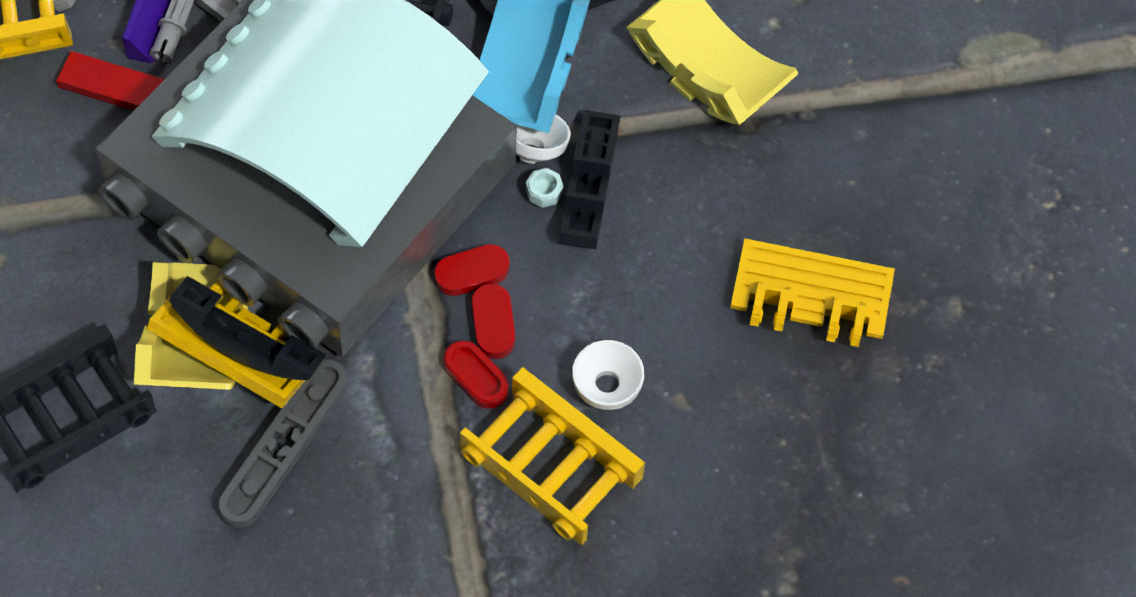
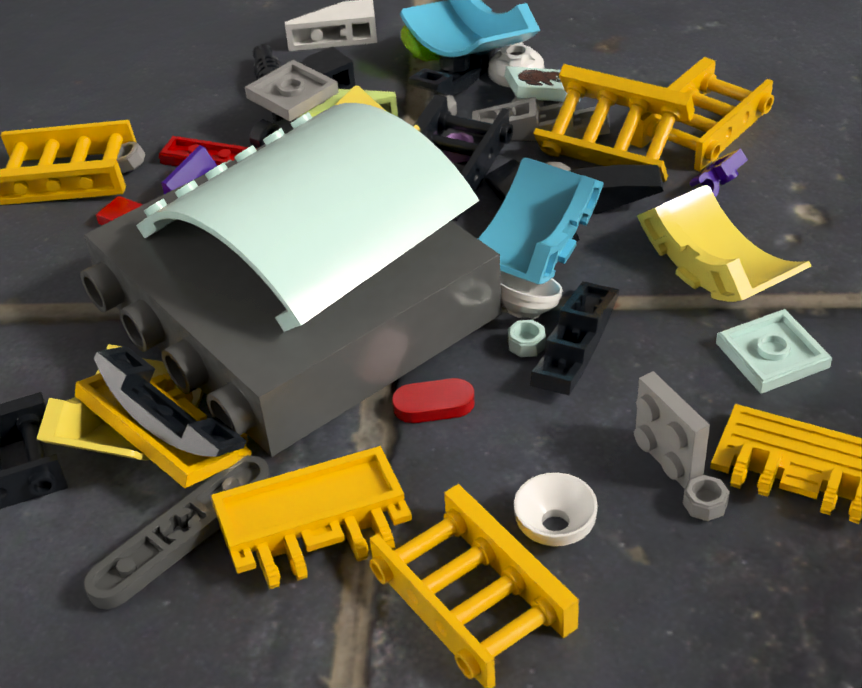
camera: 20 degrees right, 20 degrees down
red tile [444,341,508,409] -> none
red tile [472,284,515,359] -> none
none -> yellow hinge [211,446,412,589]
none -> light grey plate [634,371,710,489]
none -> light grey tile [683,475,730,521]
none -> light aqua tile [716,309,832,394]

